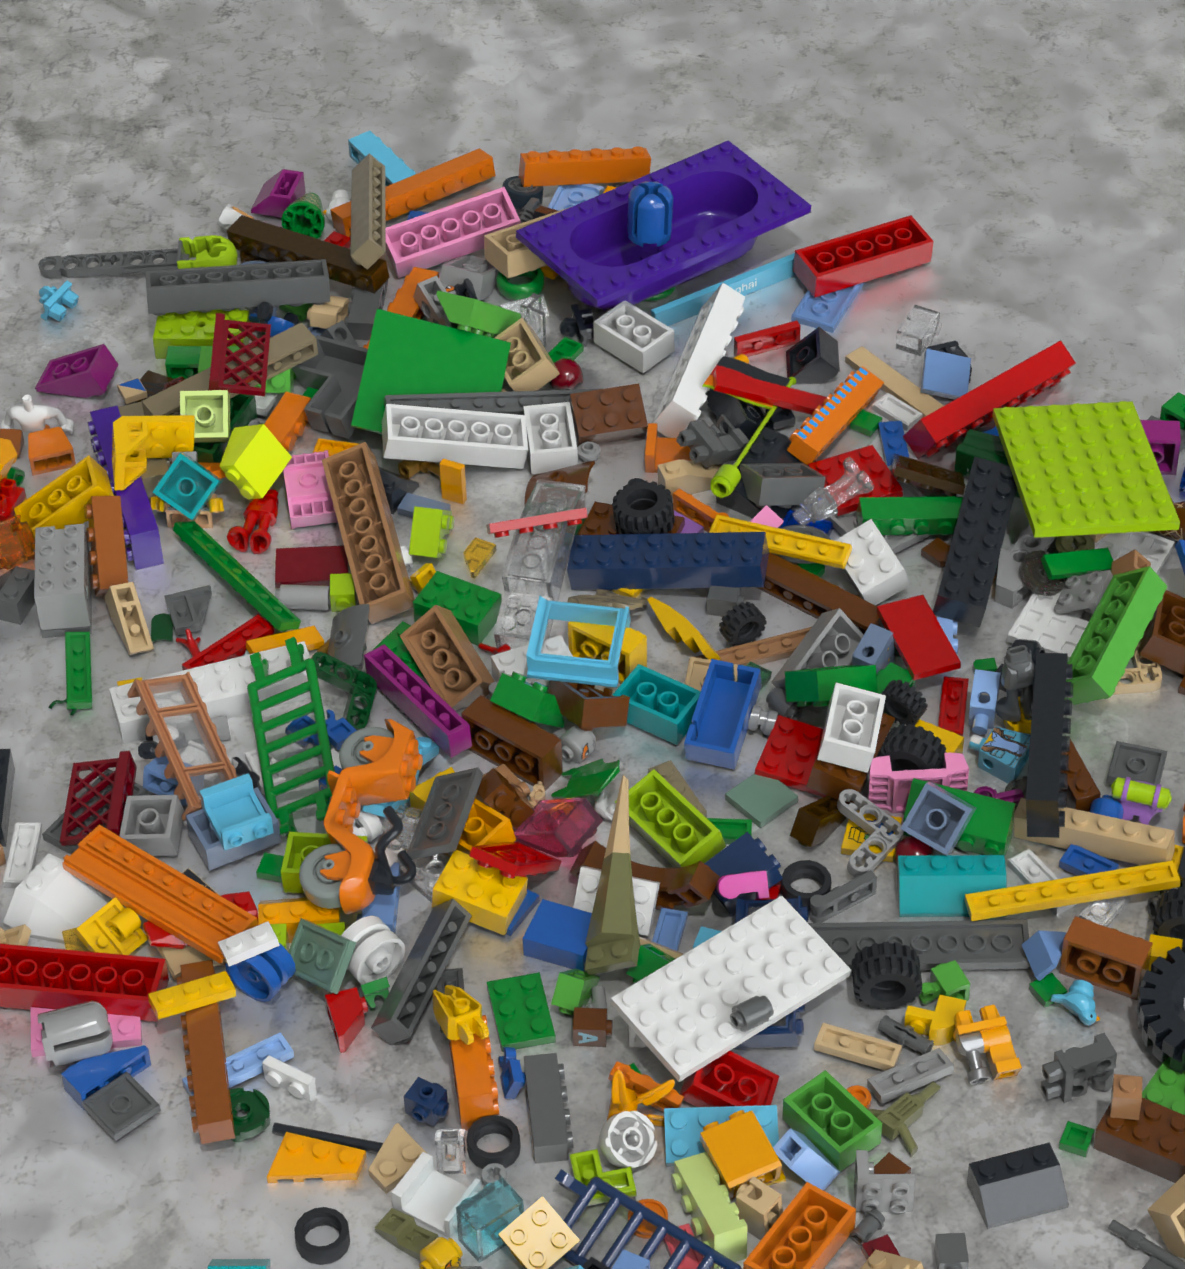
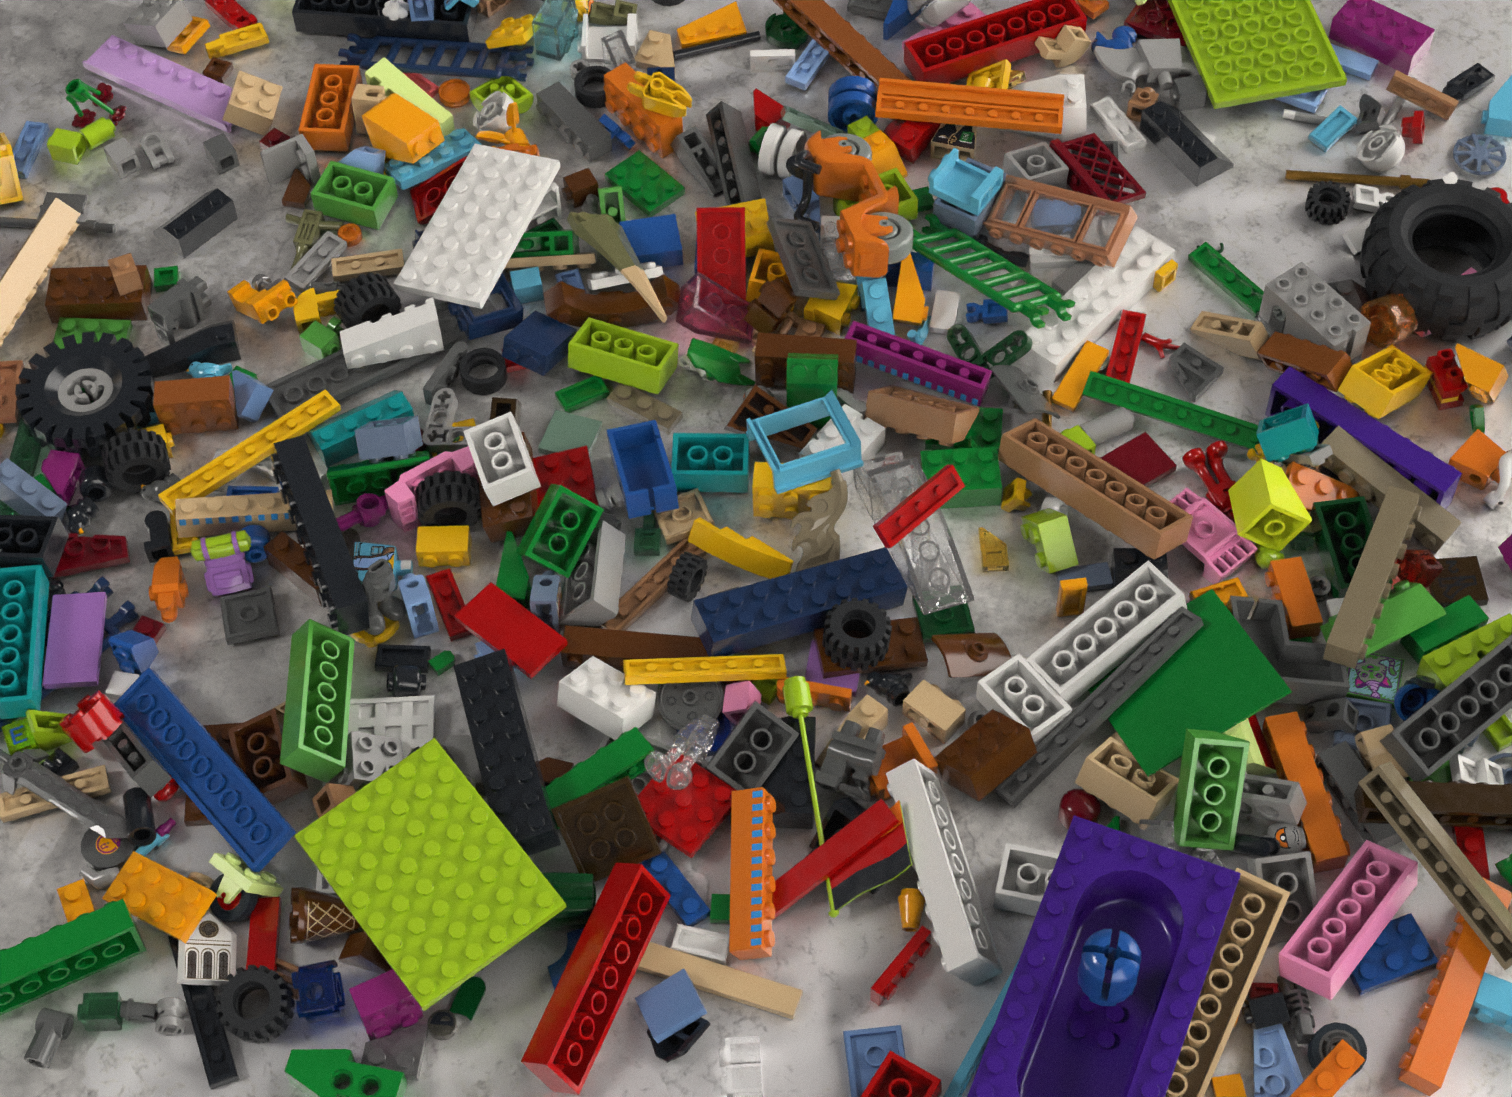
camera: 150 degrees right, 10 degrees up
yellow bracket [112,415,195,490] -> none
tan tile [117,378,148,404] -> none
yellow plate [148,971,236,1020] -> none
dark green piece [151,613,173,642] -> none
yellowish green brick [180,390,230,443] -> none
dark red fence [208,313,271,397] -> none
white plate [218,921,280,967] -> none
blue plate [326,709,357,750] -> none
leg [716,870,769,899] -> none
dark grey brick [730,995,774,1032] -> none
black slope [786,327,840,384] -> none
black tyre [881,680,928,726] -> none
none -> black wedge [145,320,241,378]
none -> white wedge [340,297,444,369]
none -> tan brick [902,679,966,744]

